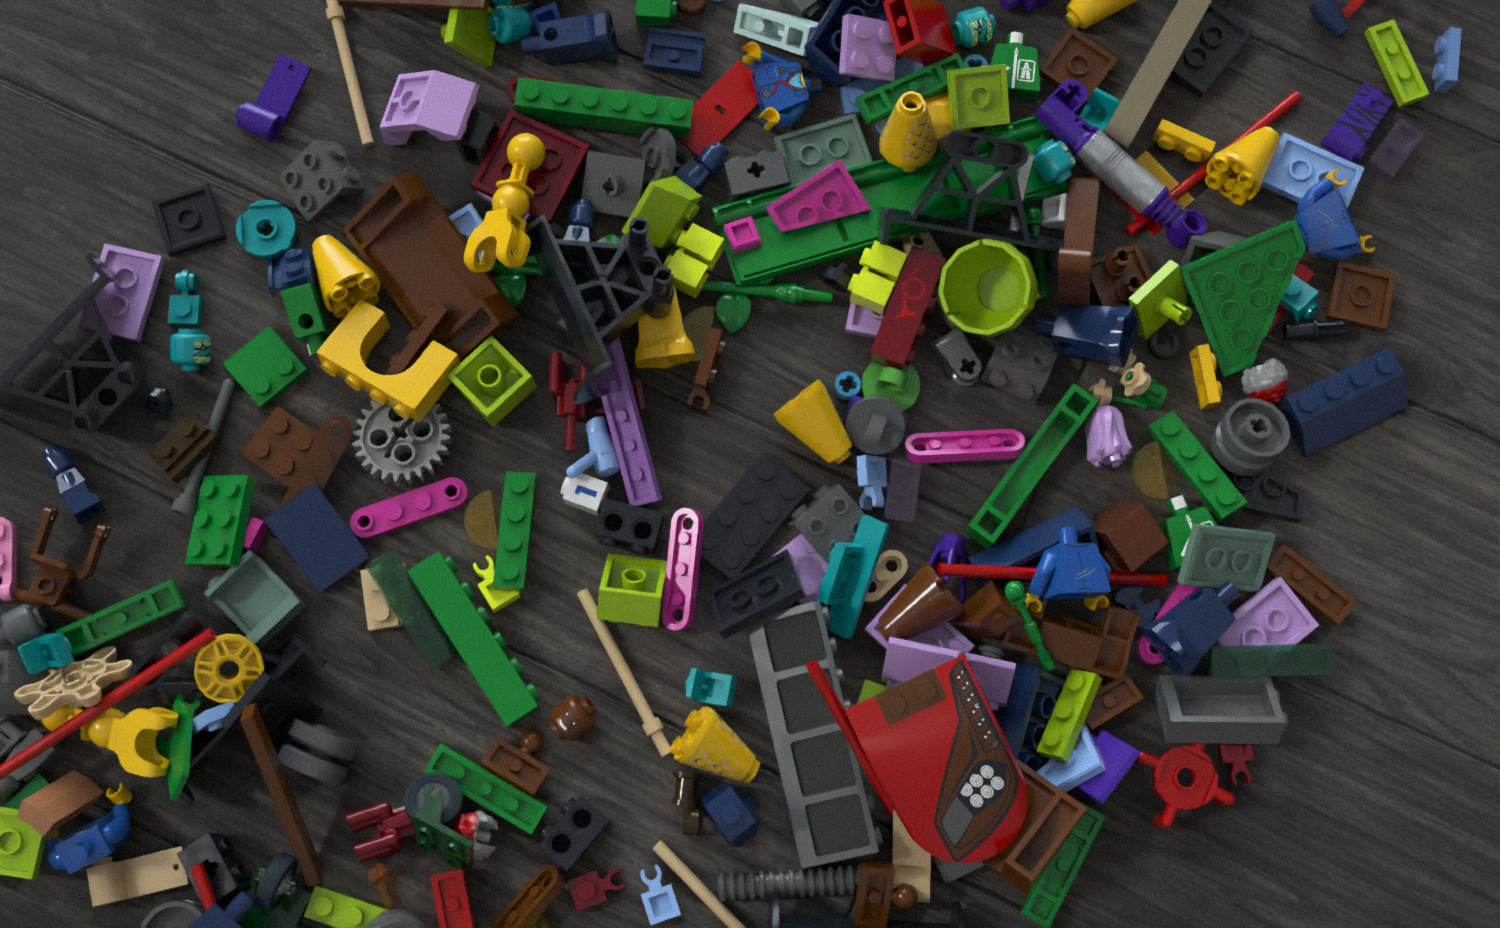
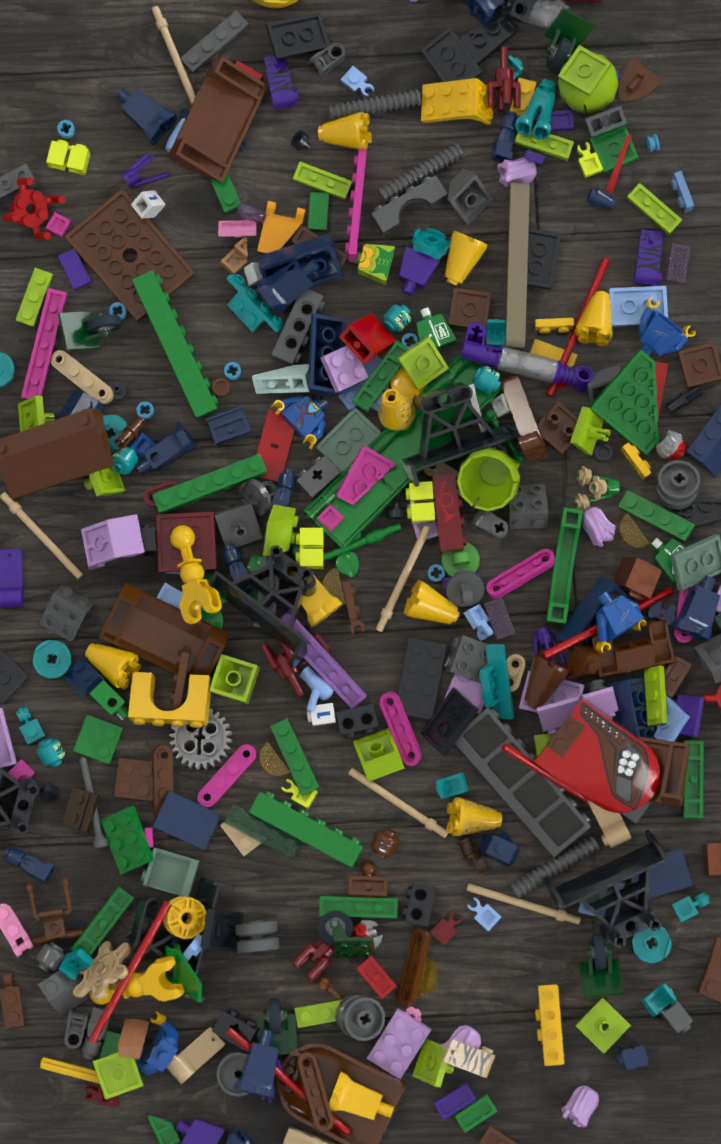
camera: 25 degrees left, 5 degrees up
reddish brown tile [240,703,322,887] -> none
reddish brown plate [853,862,918,928] -> none
green piece [1005,581,1056,671] -> none
dark blue piece [1035,304,1139,368] -> none
teal bracket [1279,274,1319,322] -> none
none -> dark pink tile [8,759,36,780]
none -> tan bar [375,525,431,632]

